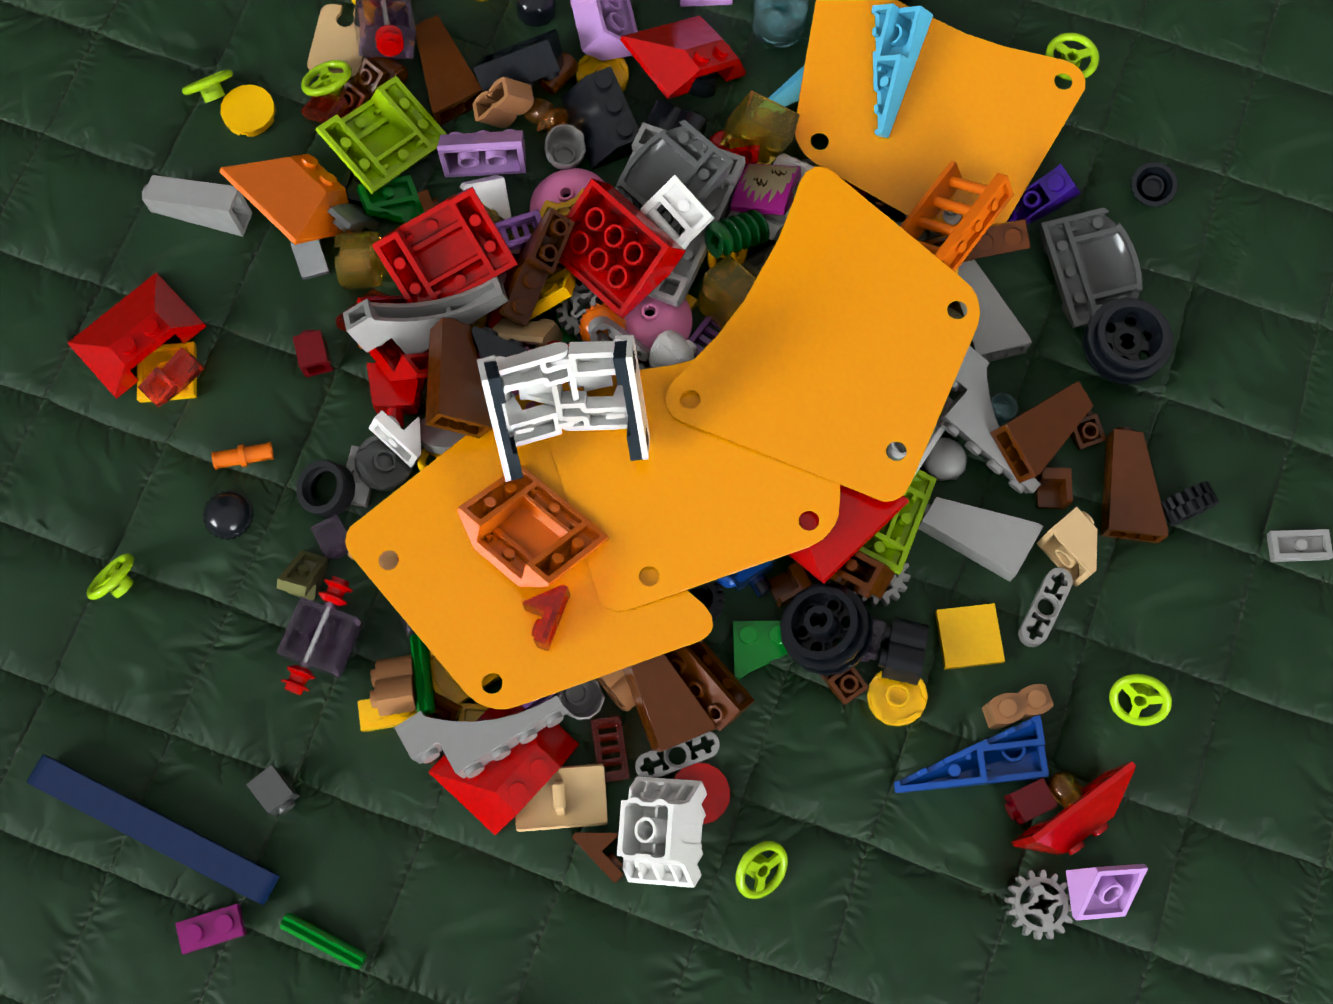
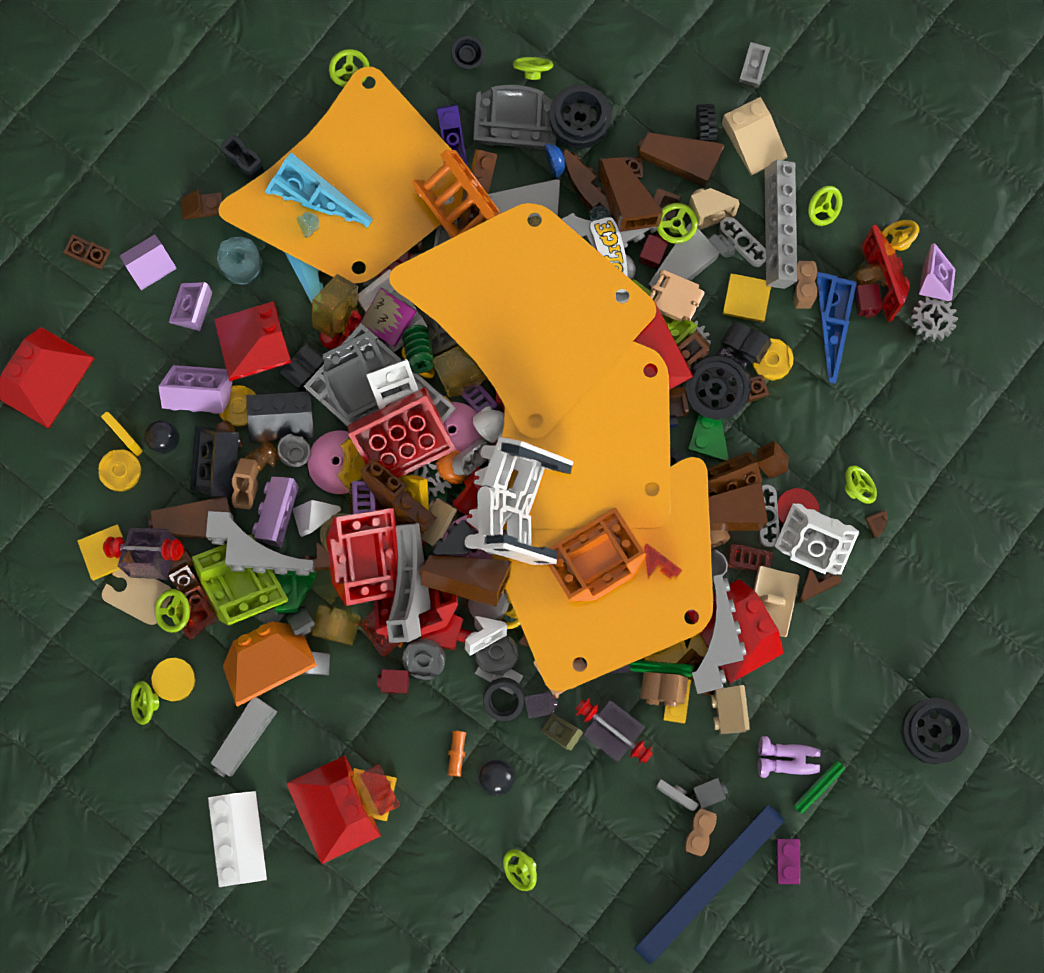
camera: 70 degrees left, 5 degrees up
none -> light grey arch [206,511,315,575]
none -> white slope [208,791,267,887]
none -> clear light blue plate [296,212,319,238]
none -> dark grey tile [402,638,446,680]
none -> lime piece [513,57,553,80]
none -> blue hat [544,144,565,178]
none -> reddish brown slope [563,149,616,221]
none -> sticker [590,217,628,293]
none -> dark red brick [639,234,668,270]
none -> light nougat plate [650,270,704,322]
none -> lime piece [656,203,698,244]
none -> light grey plate [656,779,698,811]
none -> medium nougat brick [684,809,717,857]
none -> dark grey slope [709,234,735,258]
none -> tan slope [711,685,750,735]
none -> tan slope [722,97,788,176]
none -> reddish brown panel [756,441,789,479]
none -> lavender piece [758,736,820,778]
none -> light grey brick [765,160,797,289]
none -> reddish brown tile [865,510,888,538]
none -> yellow piece [882,220,919,251]

